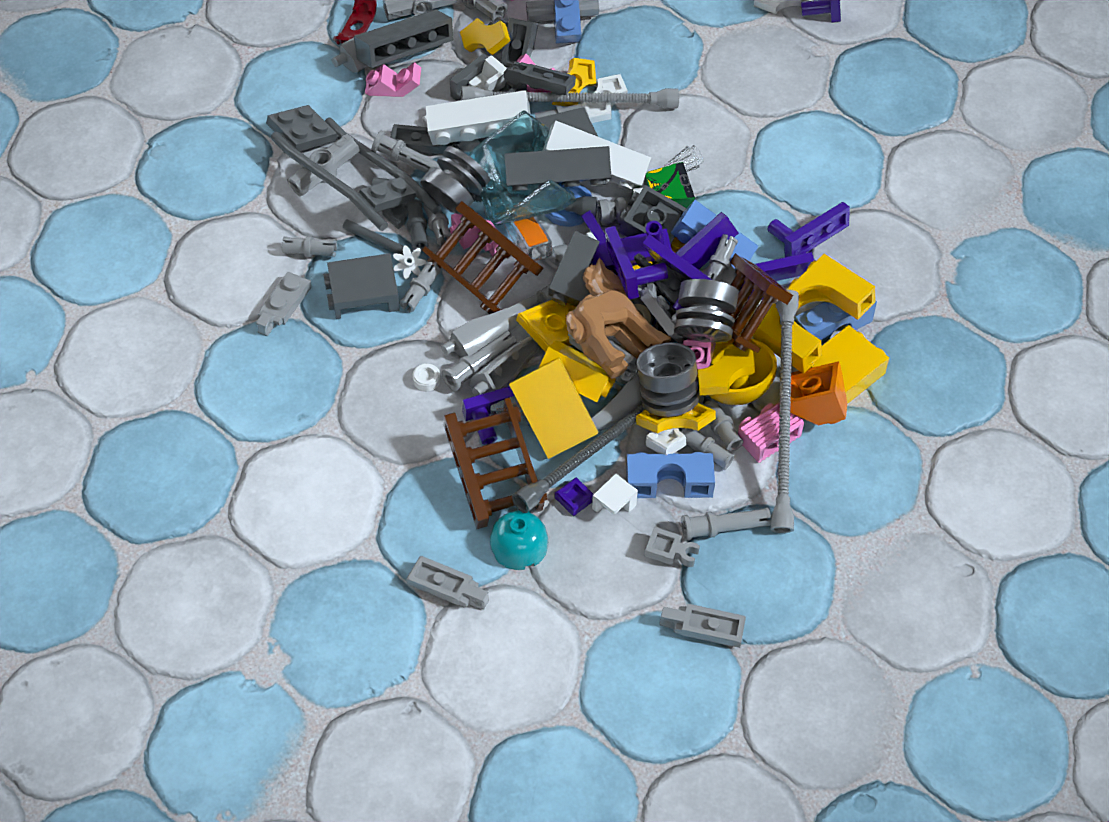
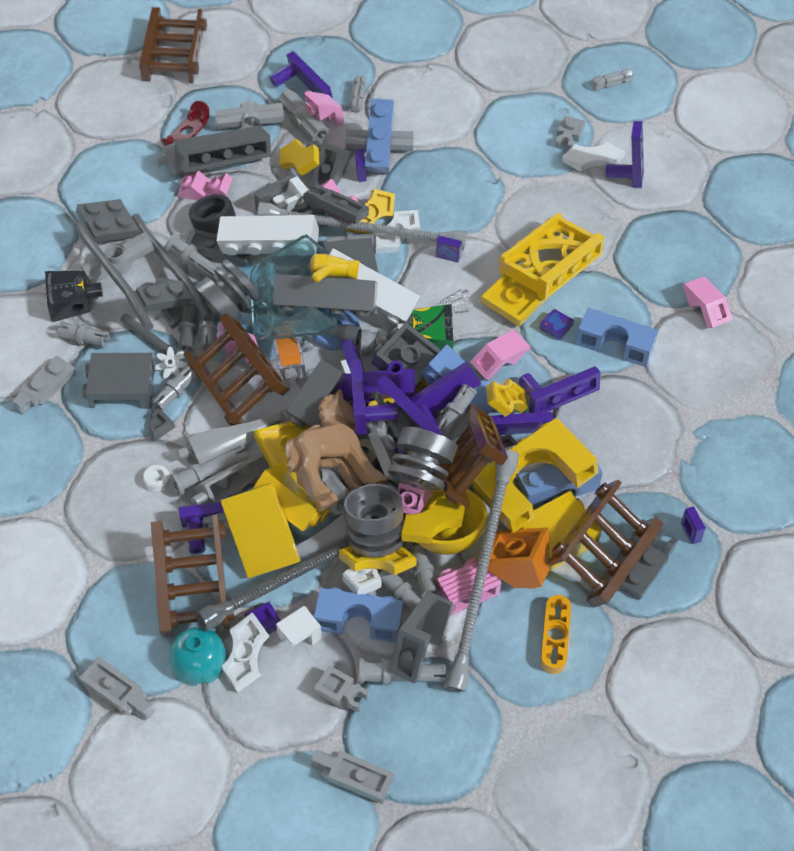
camera: 10 degrees right, 0 degrees up
none -> black torso [45,271,103,322]
none -> dark grey tile [149,407,175,442]
none -> black tyre [189,194,236,234]
none -> white tile [222,613,270,693]
none -> yellow piece [310,254,360,282]
none -> dark purple tile [355,149,367,182]
none -> dark grey panel [389,591,453,684]
none -> dark purple tile [436,236,462,263]
none -> bright pink slope [470,330,531,380]
none -> yellow plate [481,274,546,327]
none -> yellow tile [486,378,528,417]
none -> yellow fence [499,212,605,301]
none -> dark purple tile [539,309,574,340]
none -> light orange beam [540,595,571,674]
none -> reddish brown fence [547,479,663,607]
none -> medium blue arch [576,308,659,367]
none -> dark grey hinge [619,530,678,600]
none -> dark purple tile [681,506,706,544]
none -> bright pink slope [682,276,733,329]

